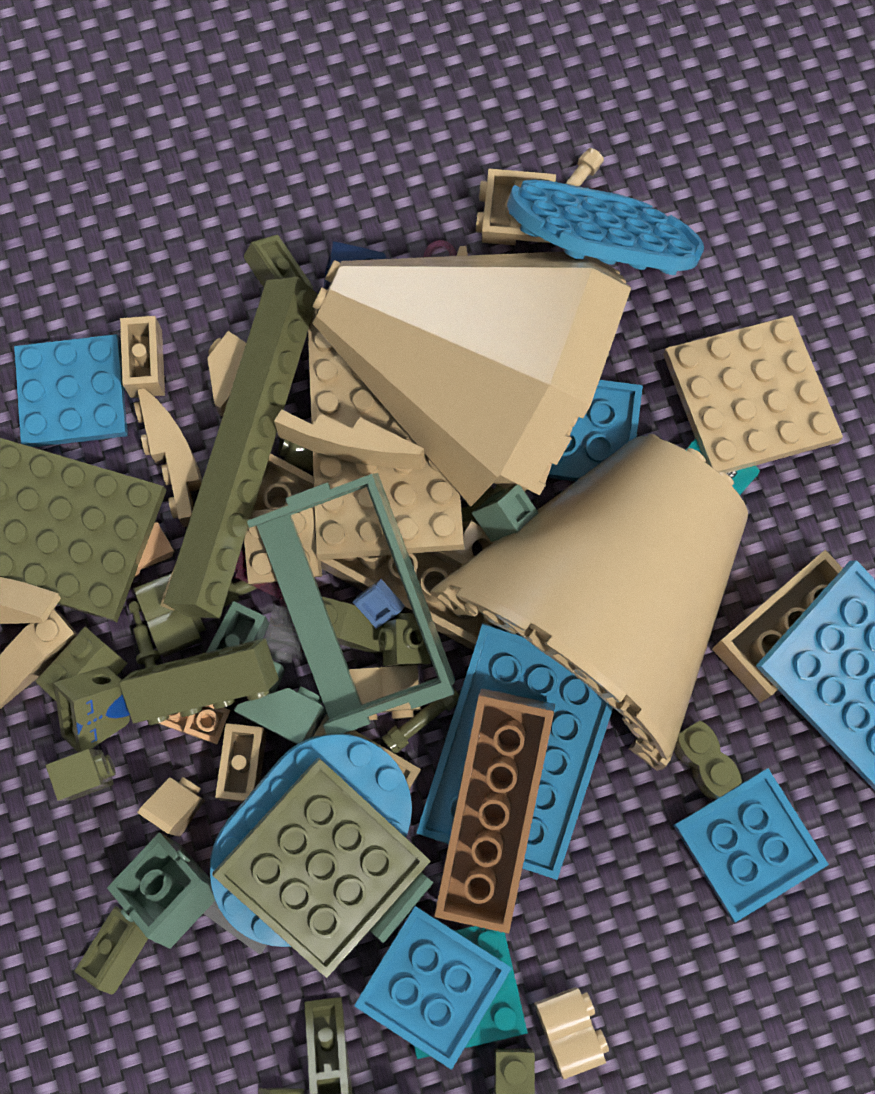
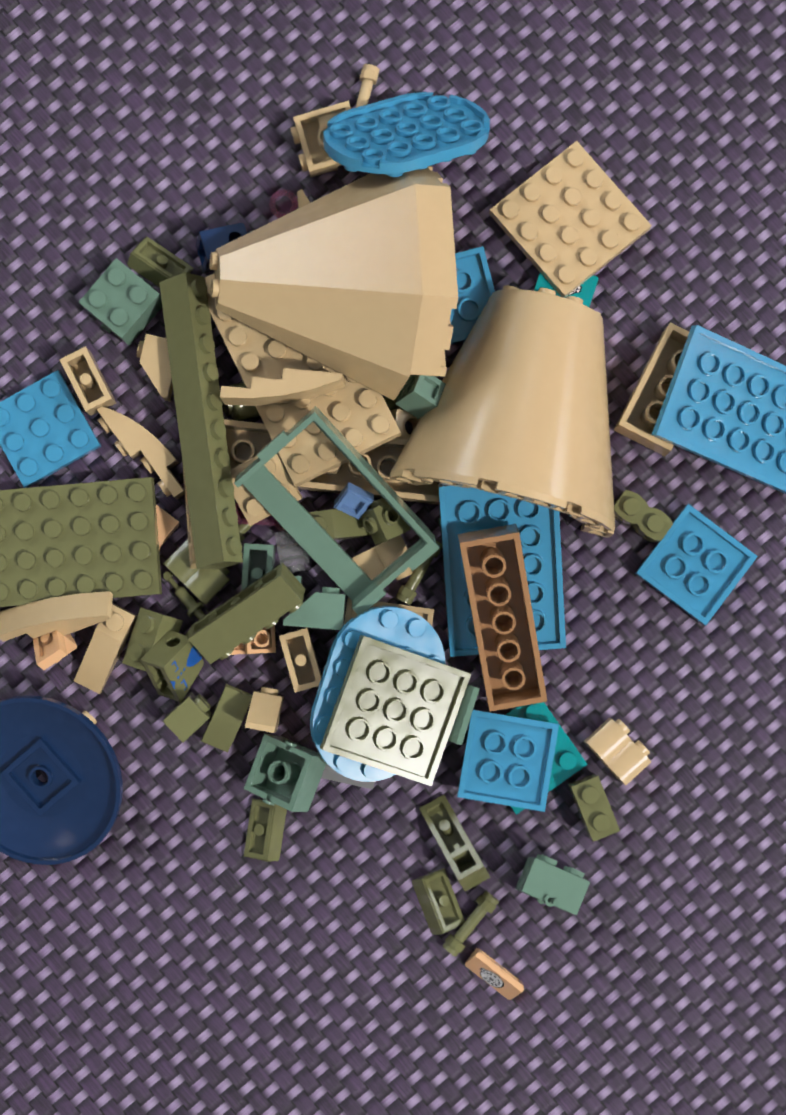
camera: 30 degrees left, 10 degrees up
none -> sand green brick [79,258,162,346]
none -> olive slope [201,684,253,753]

